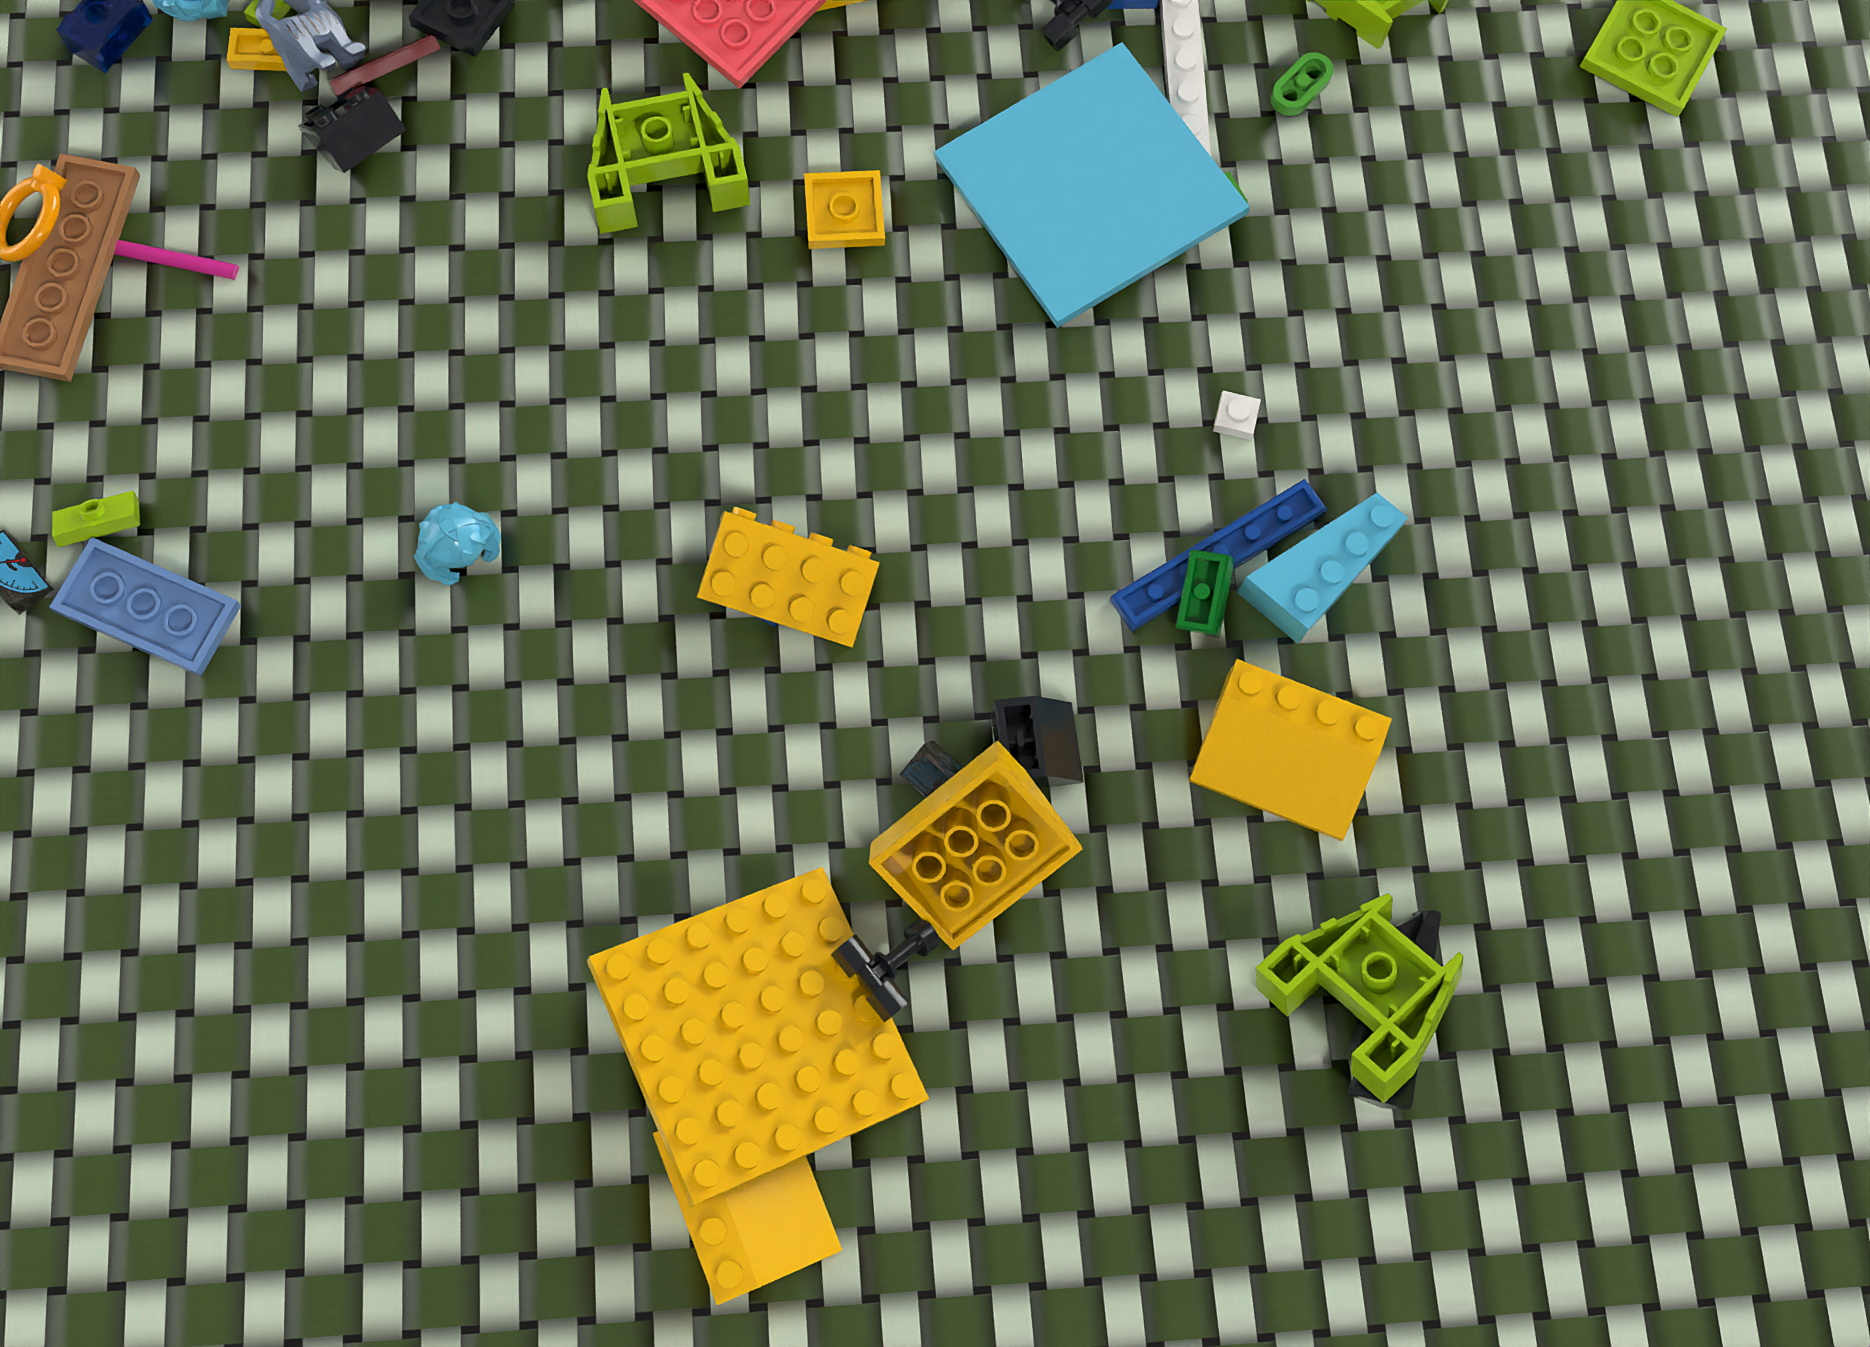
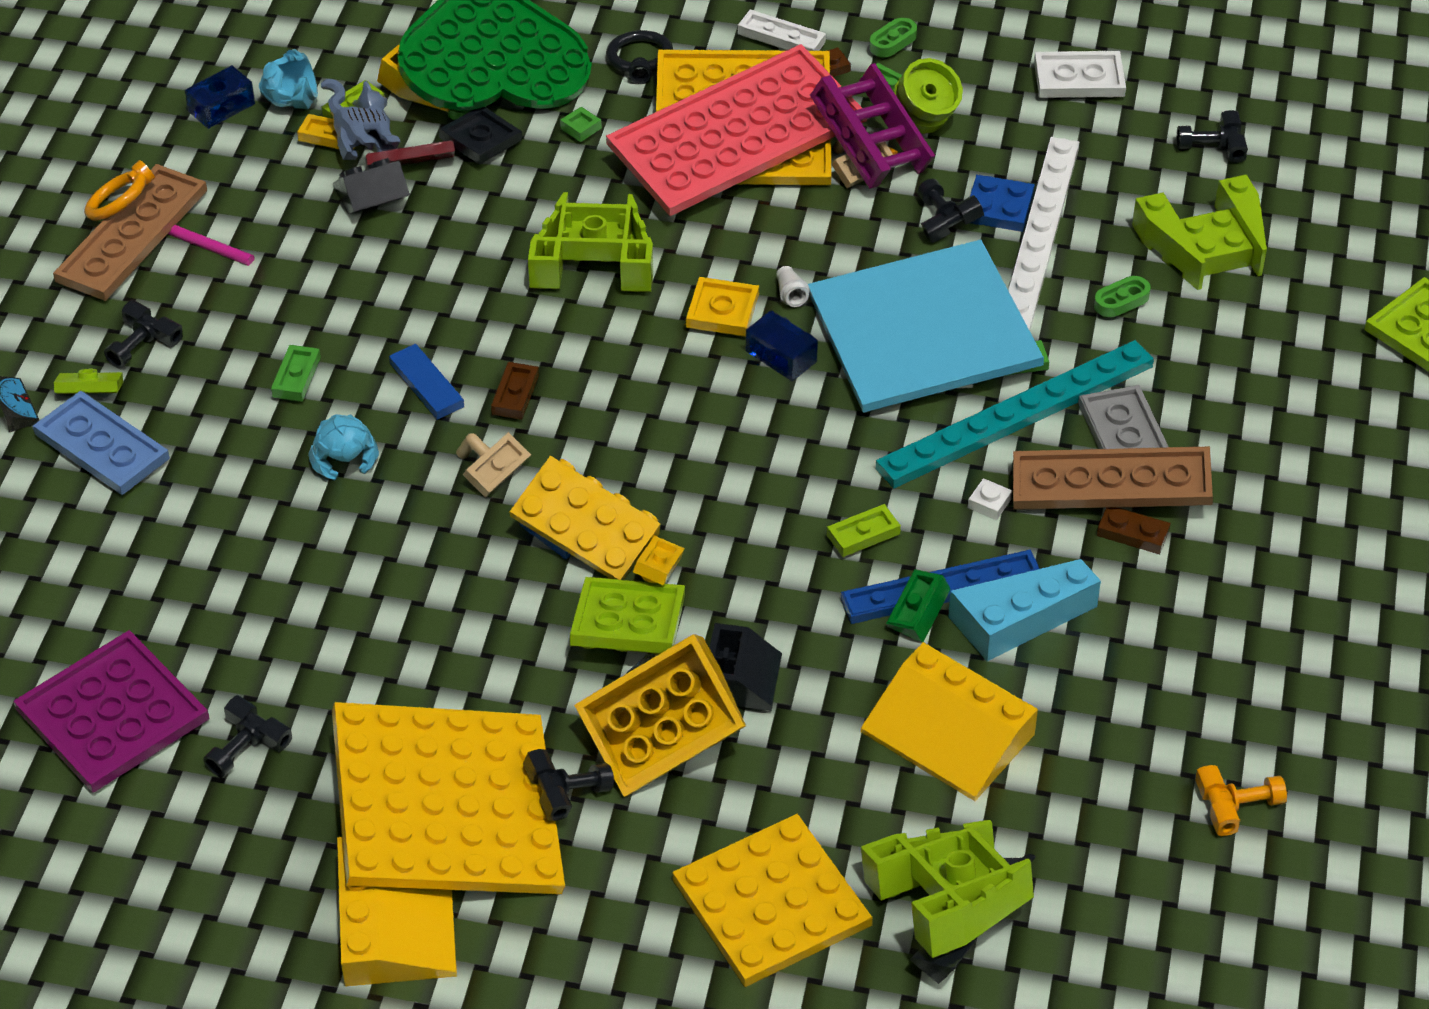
camera: 25 degrees right, 25 degrees down
none -> magenta plate [13,630,210,793]
none -> black bar [104,300,183,369]
none -> black bar [203,695,292,778]
none -> bright green plate [271,345,321,402]
none -> blue tile [389,344,464,420]
none -> tan plate [456,432,531,498]
none -> reddish brown plate [491,362,539,420]
none -> lime plate [570,577,685,655]
none -> yellow plate [633,536,685,585]
none -> yellow plate [672,813,873,987]
none -> clear blue brick [746,310,818,382]
none -> white cone [776,266,810,307]
none -> lime plate [827,504,901,557]
none -> teal plate [875,340,1154,489]
none -> medium nougat plate [1013,446,1213,509]
none -> light grey tile [1078,385,1168,449]
none -> reddish brown plate [1097,507,1171,555]
none -> light orange bar [1195,765,1287,836]

